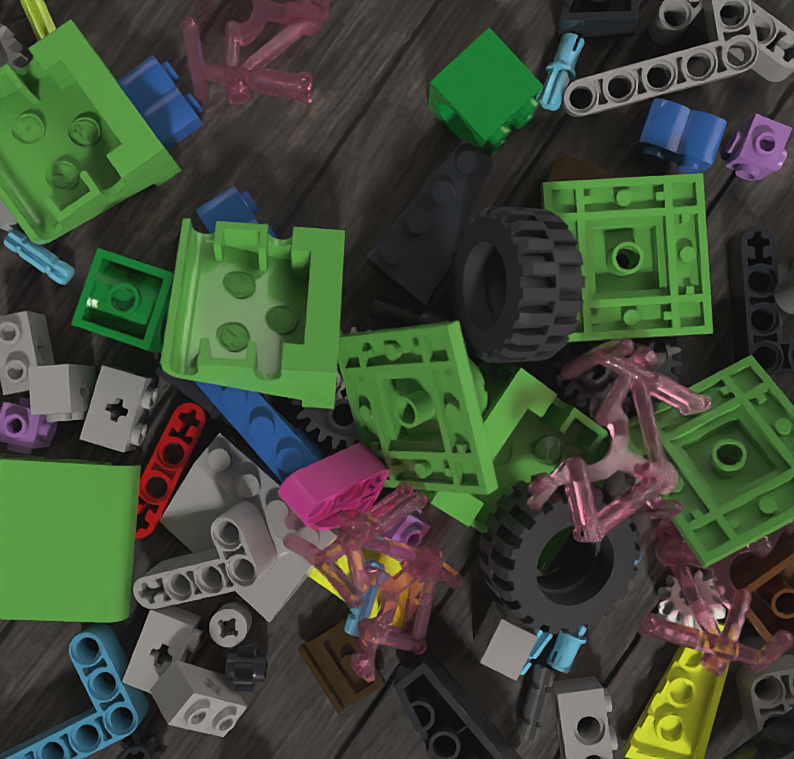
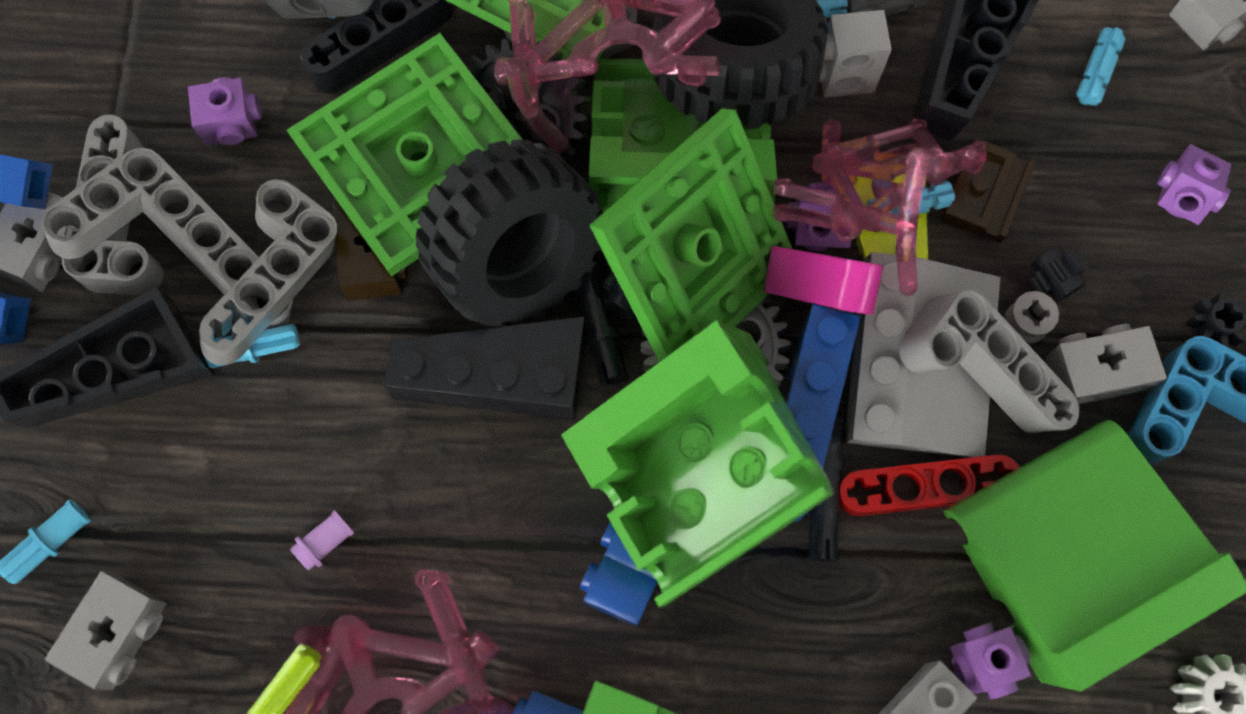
camera: 125 degrees left, 15 degrees down
light grey brick [28,364,97,422] -> none
green brick [71,248,174,353] -> none
light grey brick [80,365,158,452] -> none
light grey brick [150,660,248,737] -> none
green brick [428,28,544,157] -> none
blue brick [633,98,727,174] -> none
none -> light grey beam [200,179,337,365]
none -> lavender pin [290,510,354,571]

